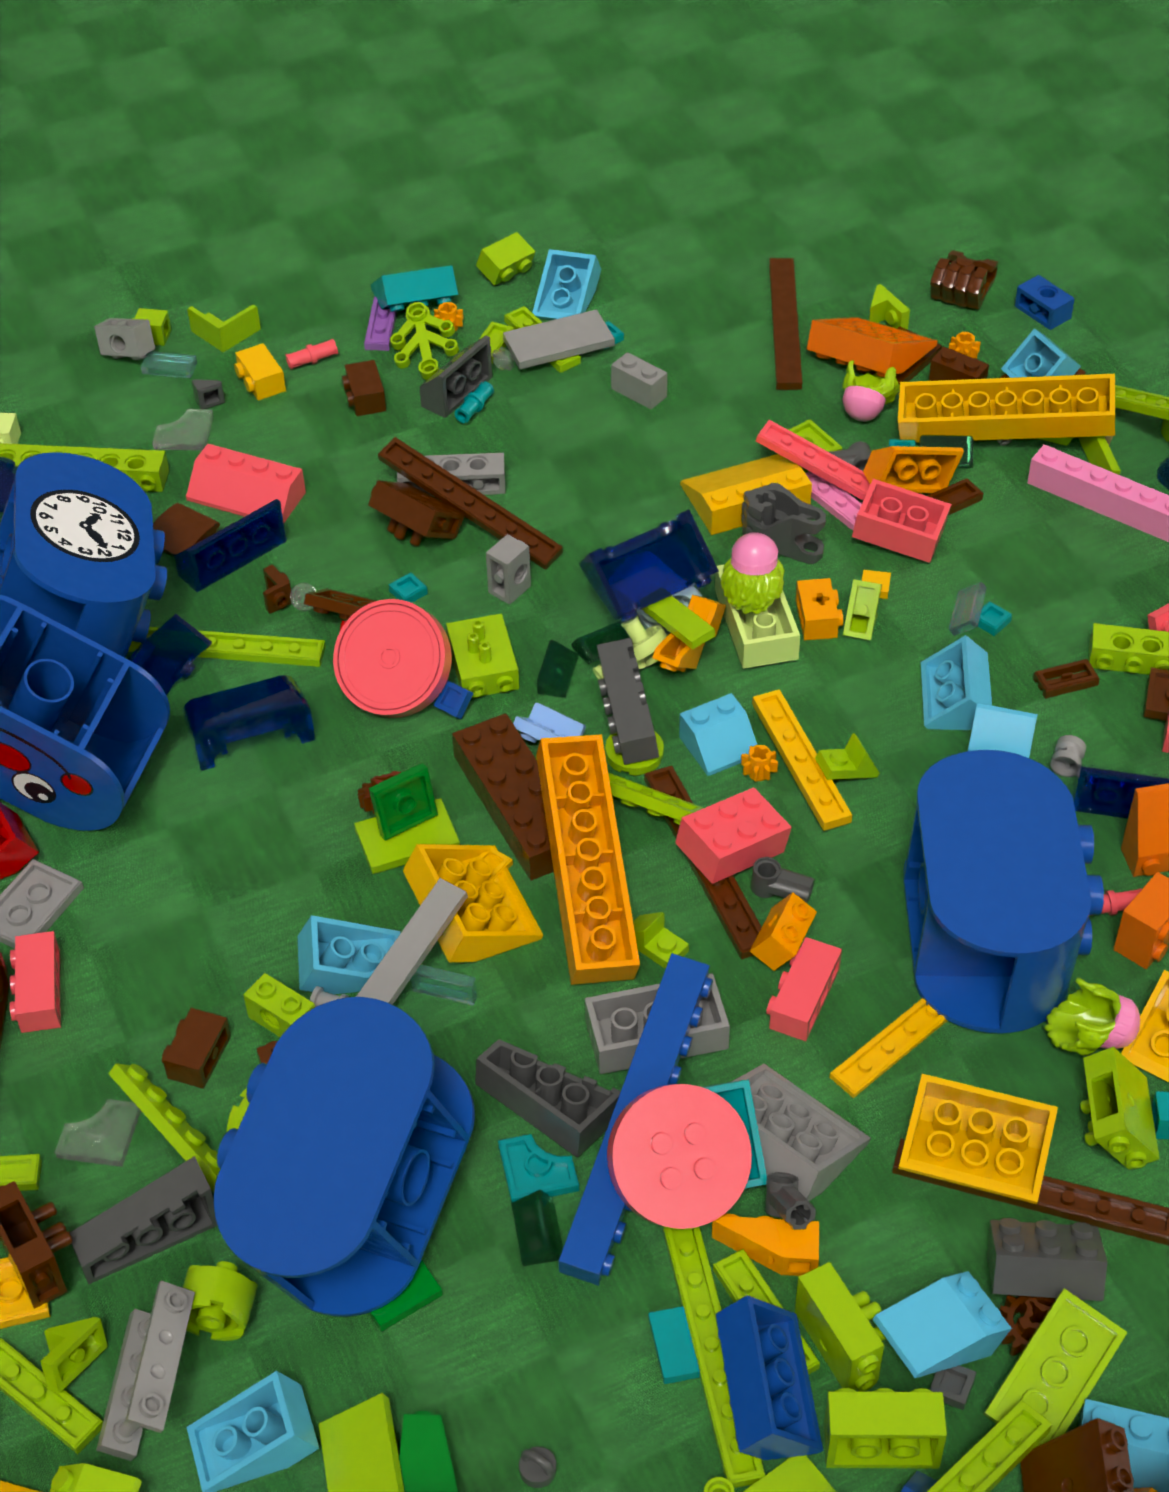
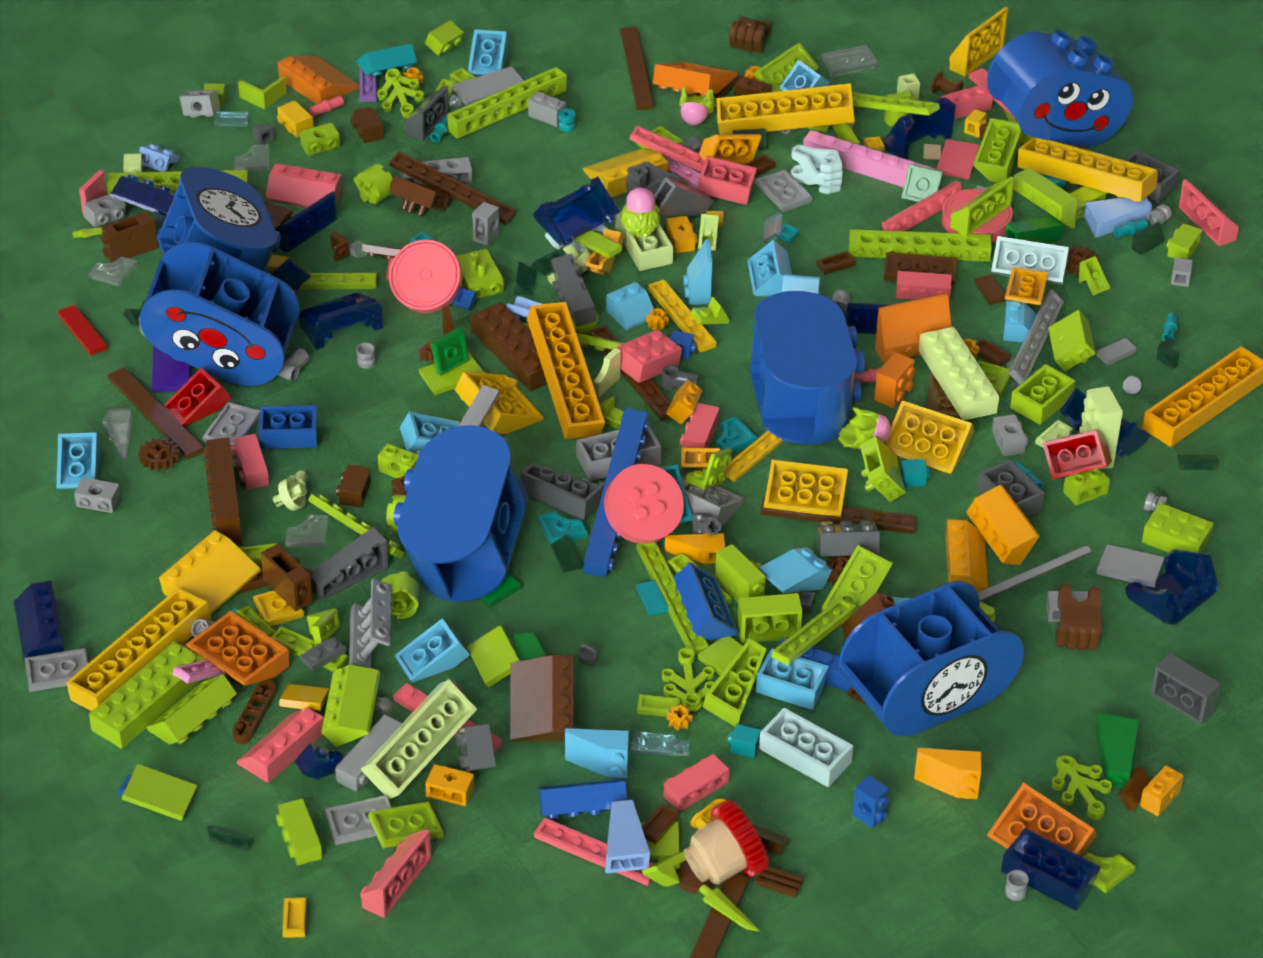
camera: 10 degrees left, 5 degrees down
lime slope [869,284,910,330] -> none
blue brick [1015,275,1075,330] -> none
none -> light blue bracket [139,144,180,172]
none -> blue brick [259,405,318,449]
none -> yellow tile [268,255,290,273]
none -> yellowish green pin [273,470,308,511]
none -> light grey piece [277,348,309,381]
none -> orange slope [278,56,360,105]
none -> lime brick [300,123,340,156]
none -> dark grey plate [300,636,346,672]
none -> lime brick [354,164,393,204]
none -> light grey wheel [356,343,375,369]
none -> reddish brown tile [442,306,453,336]
none -> lime brick [447,67,566,139]
none -> teal wheel [559,108,575,132]
none -> yellowish green tile [593,348,621,398]
none -> dark grey slope [654,177,714,216]
none -> blue brick [670,331,697,360]
none -> light orange brick [681,448,720,469]
none -> medium azure slope [683,240,712,305]
none -> lime bracket [685,448,732,490]
none -> teal tile [716,416,758,454]
none -> lime plate [754,43,819,92]
none -> light grey tile [756,169,812,212]
none -> light aqua piece [791,145,843,194]
none -> clear tile [821,45,879,77]
none -> yellow tile [863,136,885,152]

